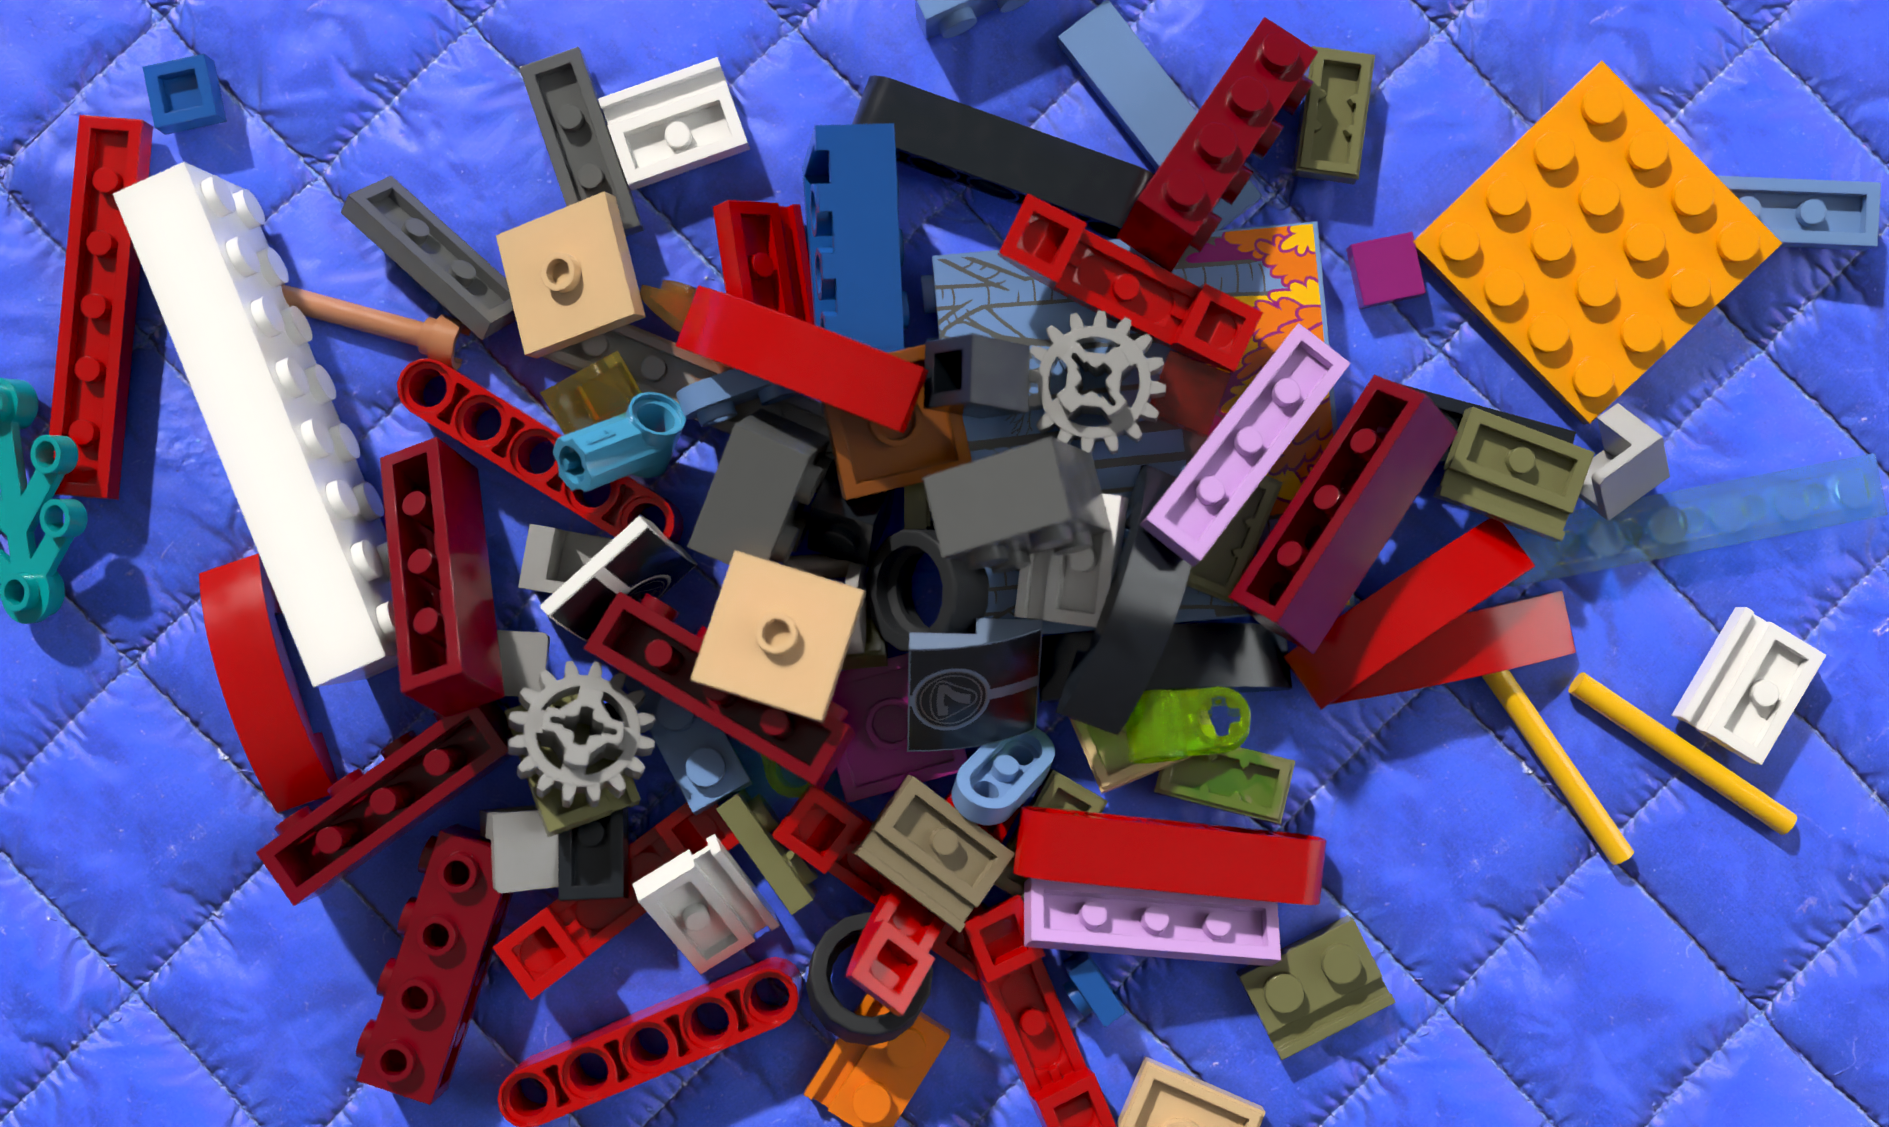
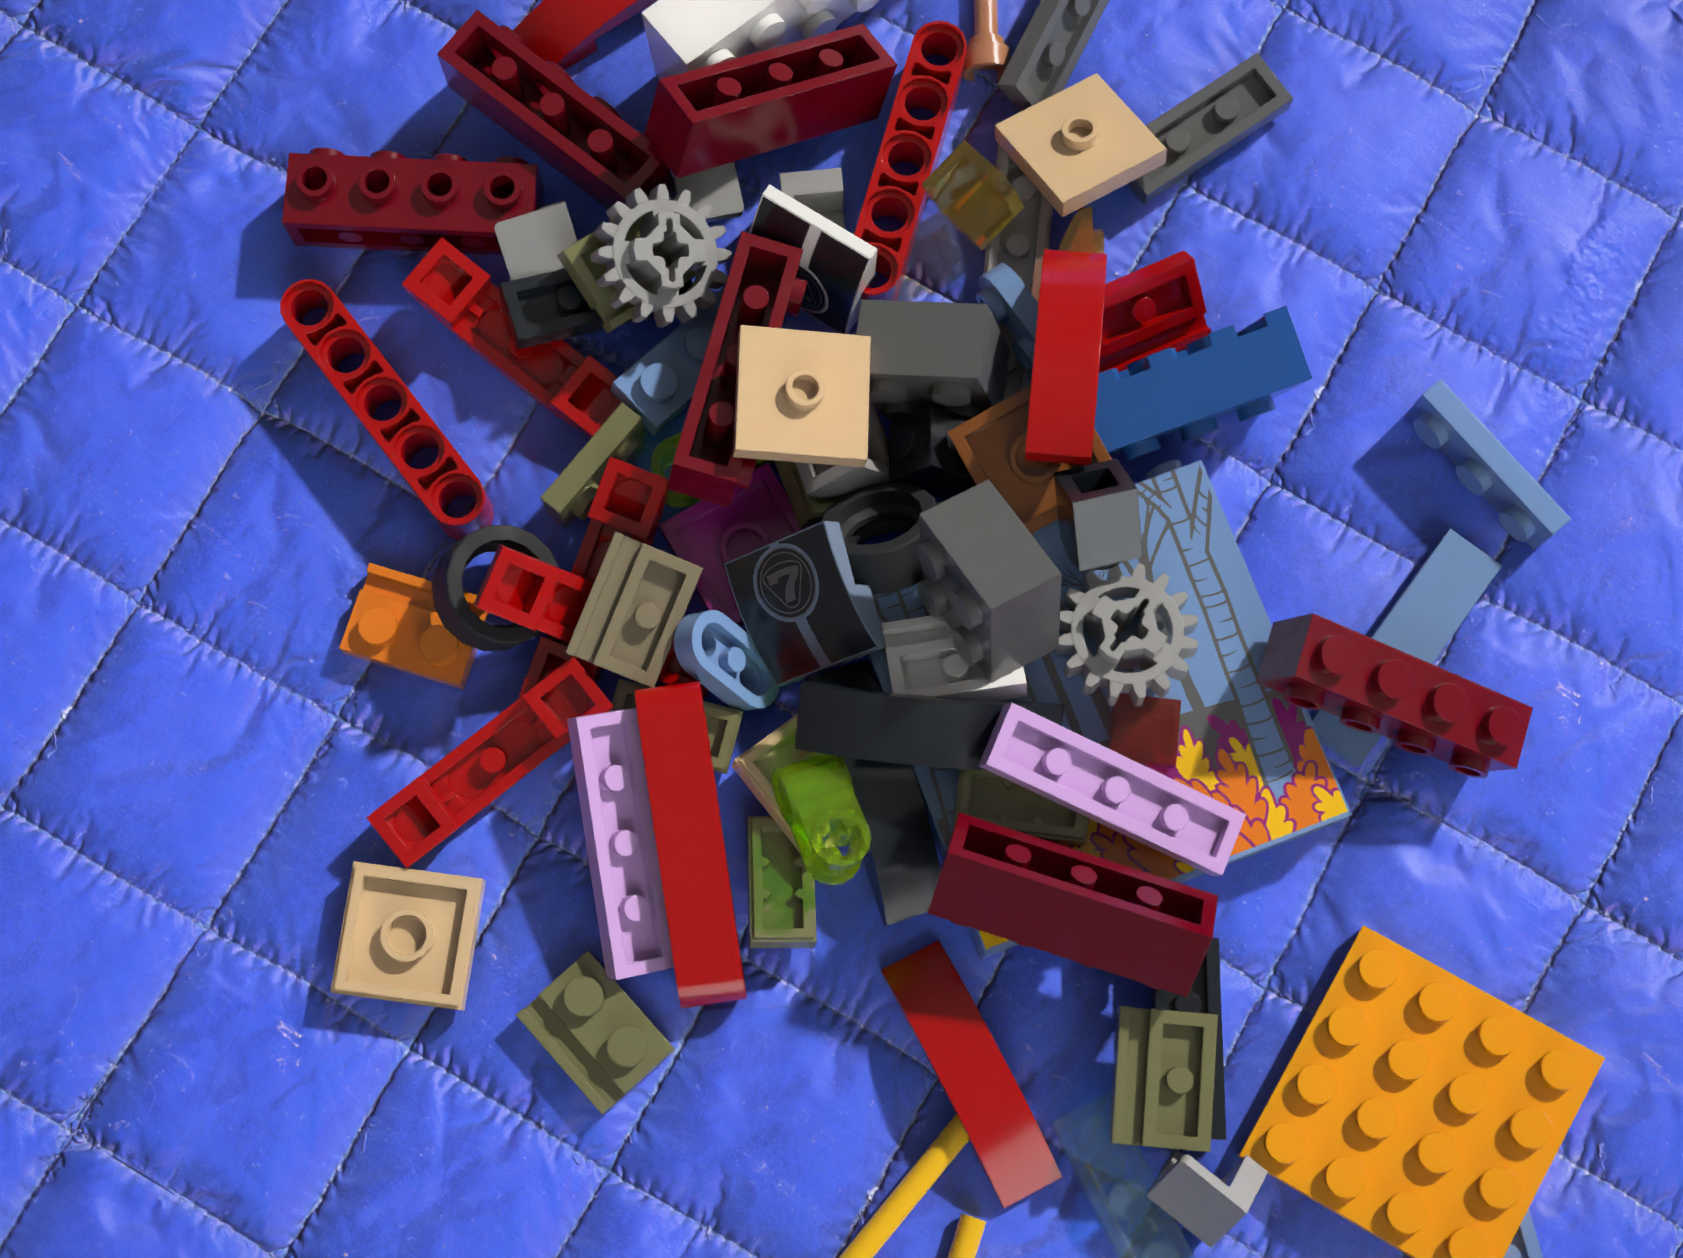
camera: 70 degrees right, 10 degrees down
dark azure piece [553,392,686,492] -> none
white plate [598,57,750,191] -> none
white plate [633,834,780,975] -> none
black beam [852,75,1154,239] -> none
red slope [998,193,1263,373] -> none
blue plate [1062,951,1126,1027] -> none
red slope [1283,518,1535,710] -> none
olive plate [1291,46,1375,185] -> none
magenta tile [1346,232,1426,310] -> none

